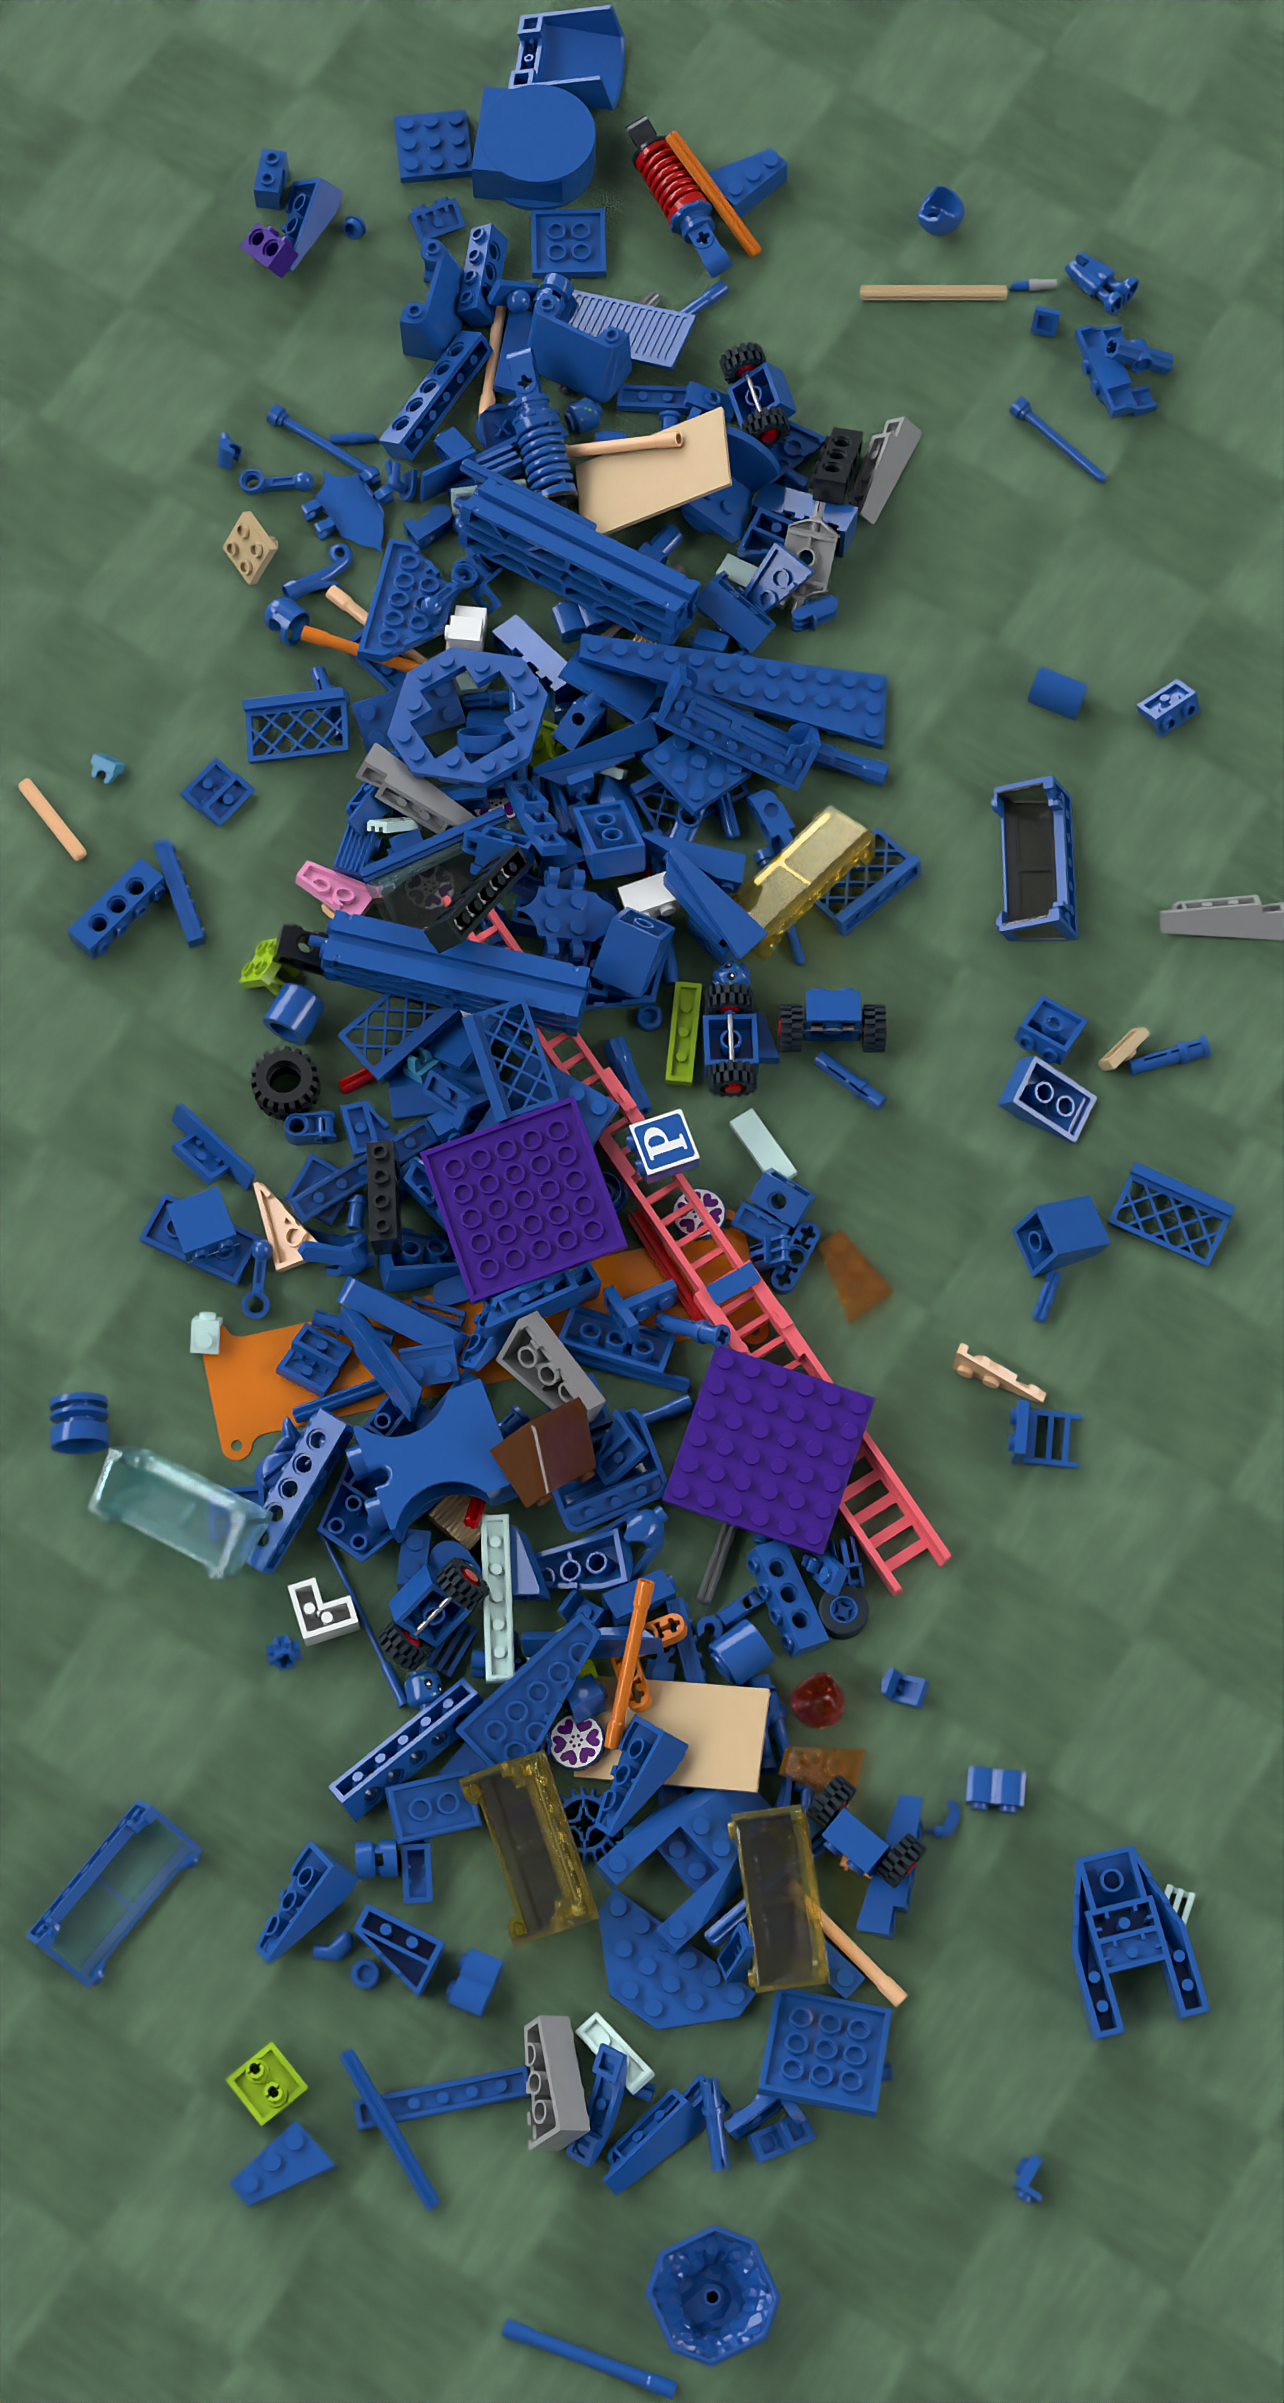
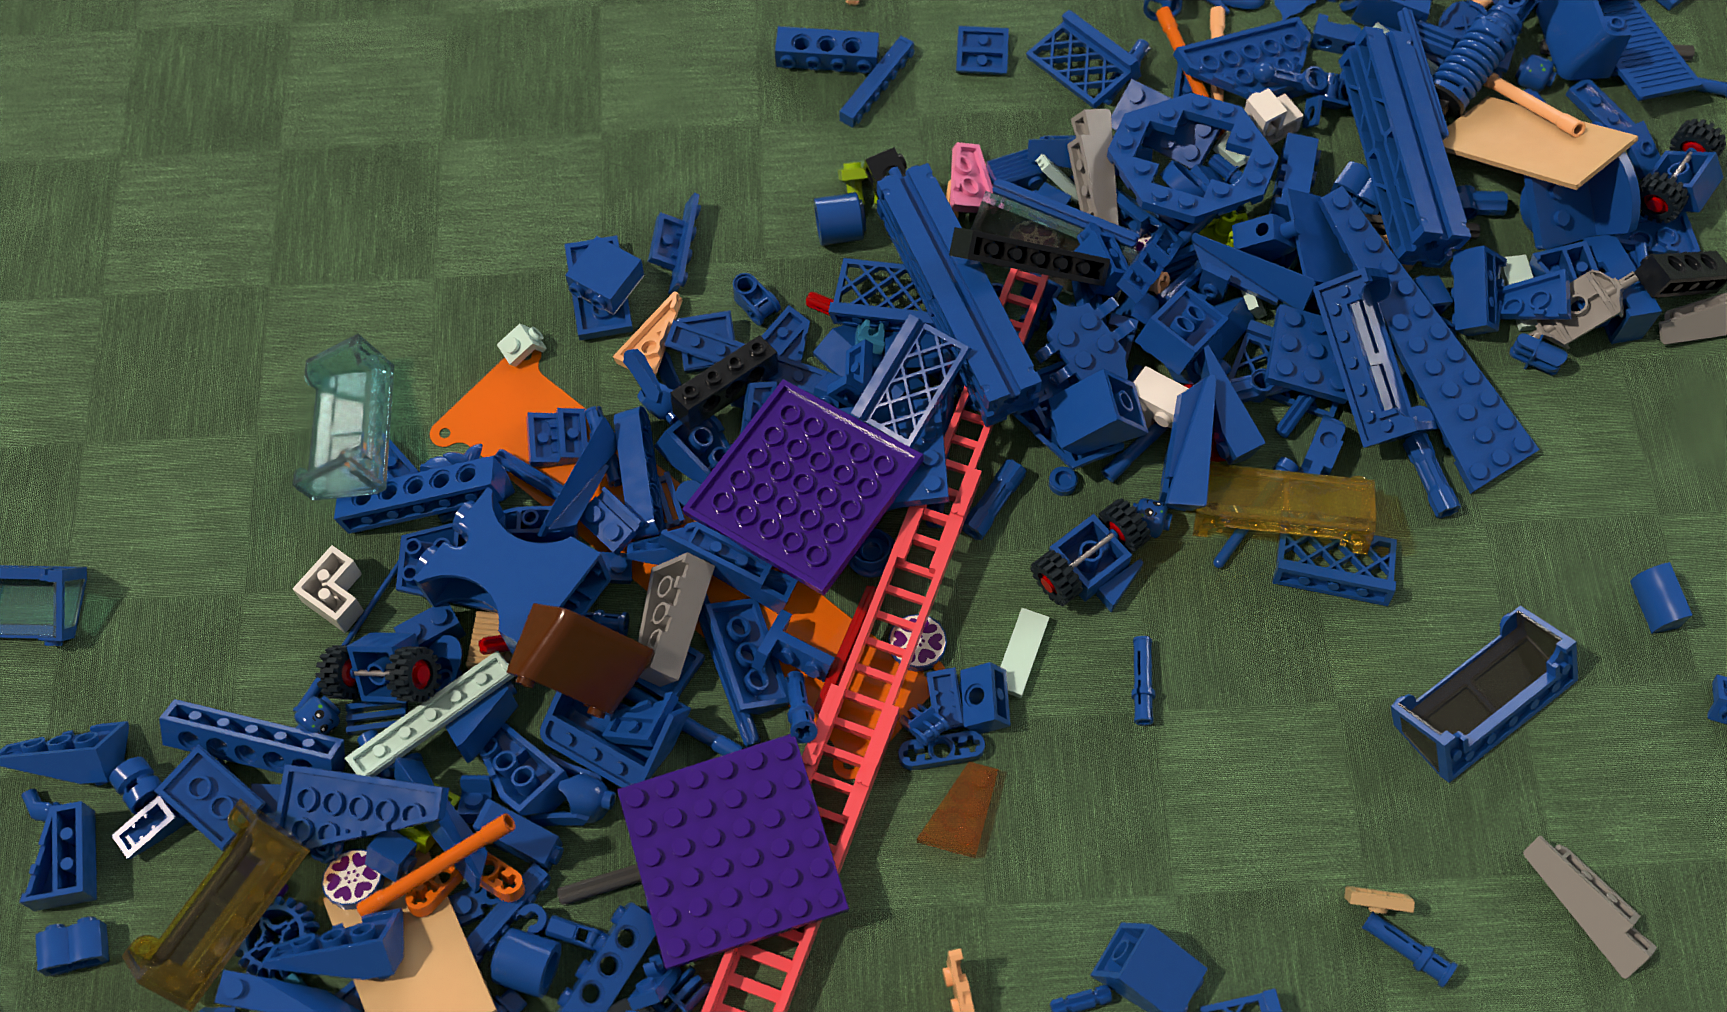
camera: 55 degrees right, 5 degrees down
blue wheel [49,1392,110,1455] -> none
blue piece [242,1239,273,1319] -> none
black tyre [250,1046,321,1120] -> none
blue gear [266,1634,302,1671] -> none
blue tile [351,1959,381,1990] -> none
piece [625,1109,700,1184] -> none
lime plate [665,981,702,1086] -> none
blue sticker [706,1262,761,1305] -> none
brick [778,988,887,1053] -> none
blue slope [997,1055,1097,1143] -> none
blue plate [1014,995,1088,1065] -> none

